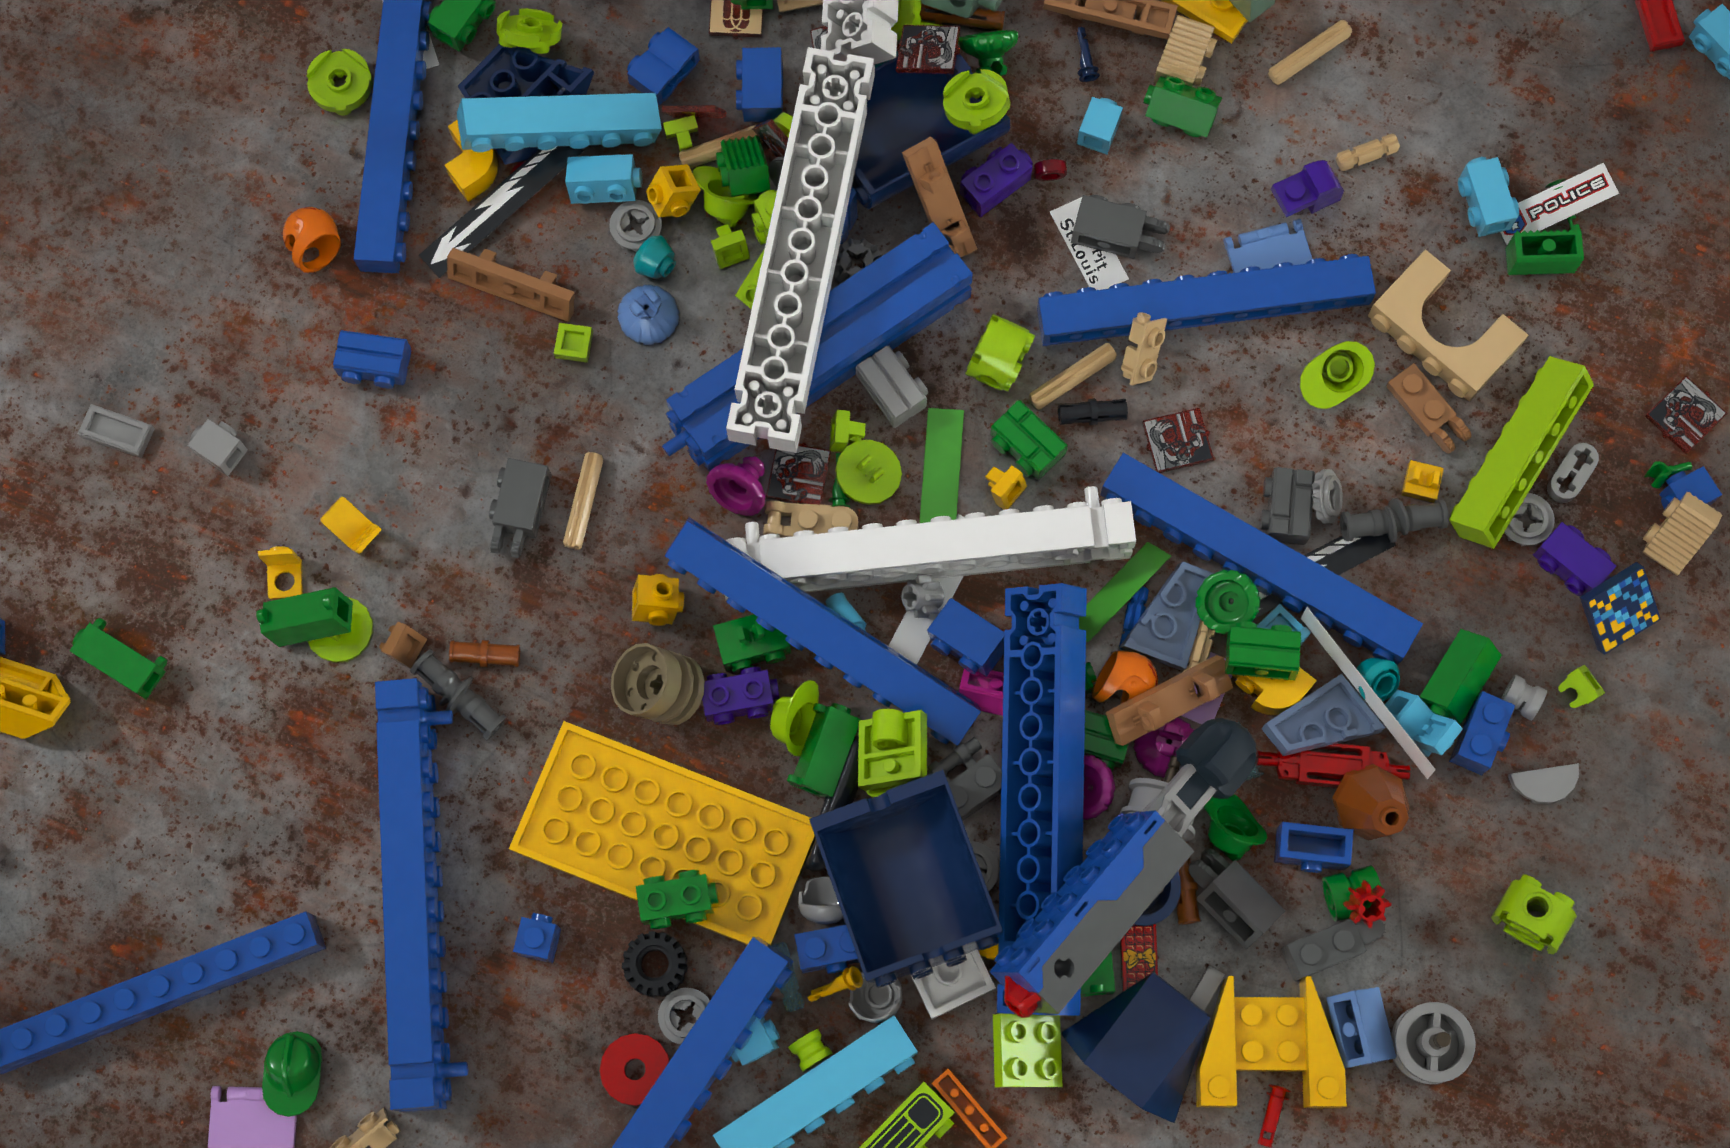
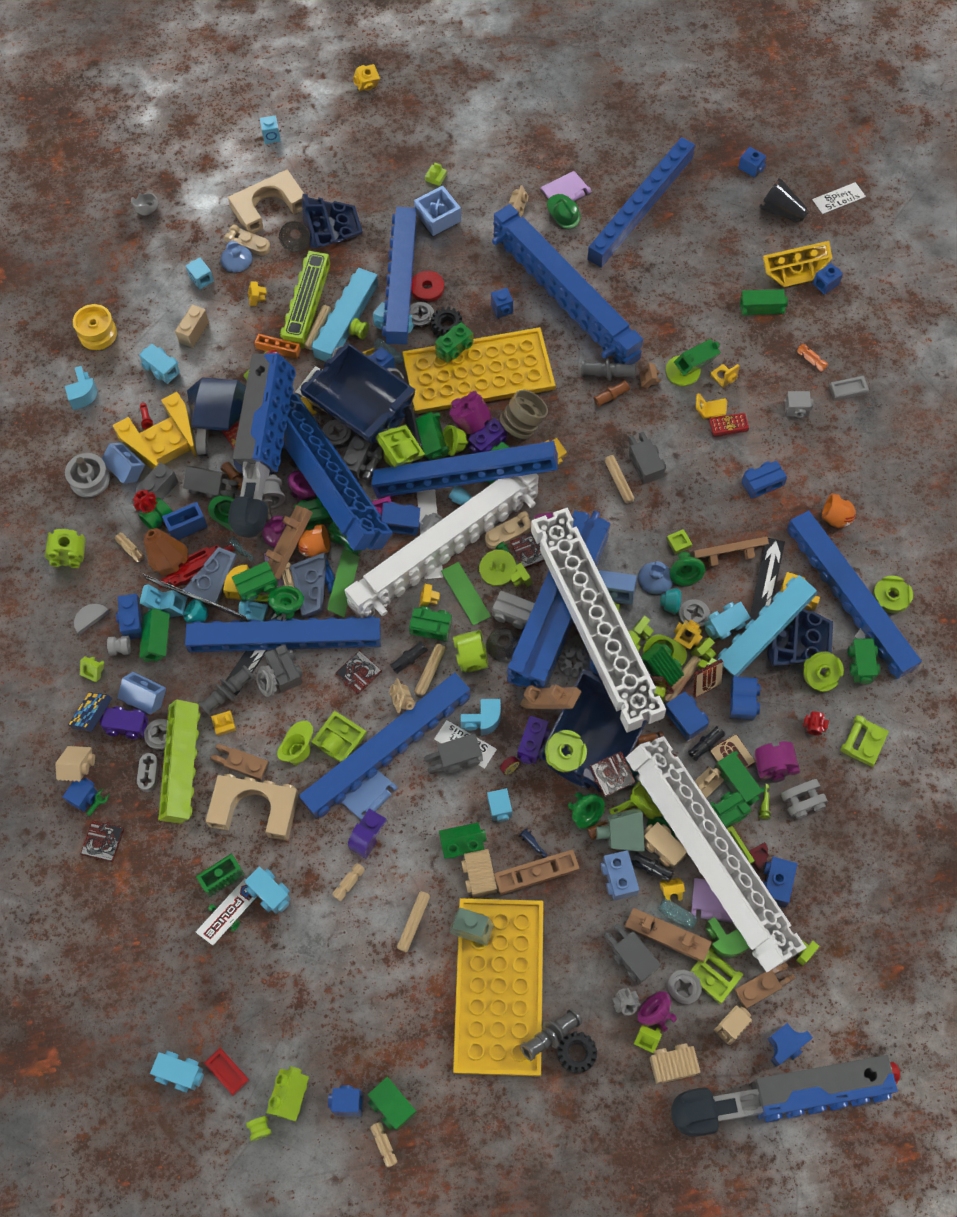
camera: 145 degrees right, 10 degrees down
none -> tan axle [115,532,145,562]
none -> medium blue brick [117,672,166,715]
none -> tan axle [304,305,331,350]
none -> lime plate [311,711,367,762]
none -> magenta brick [450,391,492,434]
none -> medium azure brick [461,699,501,736]
none -> clear smoke piece [486,628,520,662]
none -> medium blue brick [599,570,637,605]
none -> green hair [669,552,706,586]
none -> black pin [688,726,725,761]
none -> lime tile [690,637,716,661]
none -> red tile [709,413,749,437]
none -> orange axle [797,344,828,371]

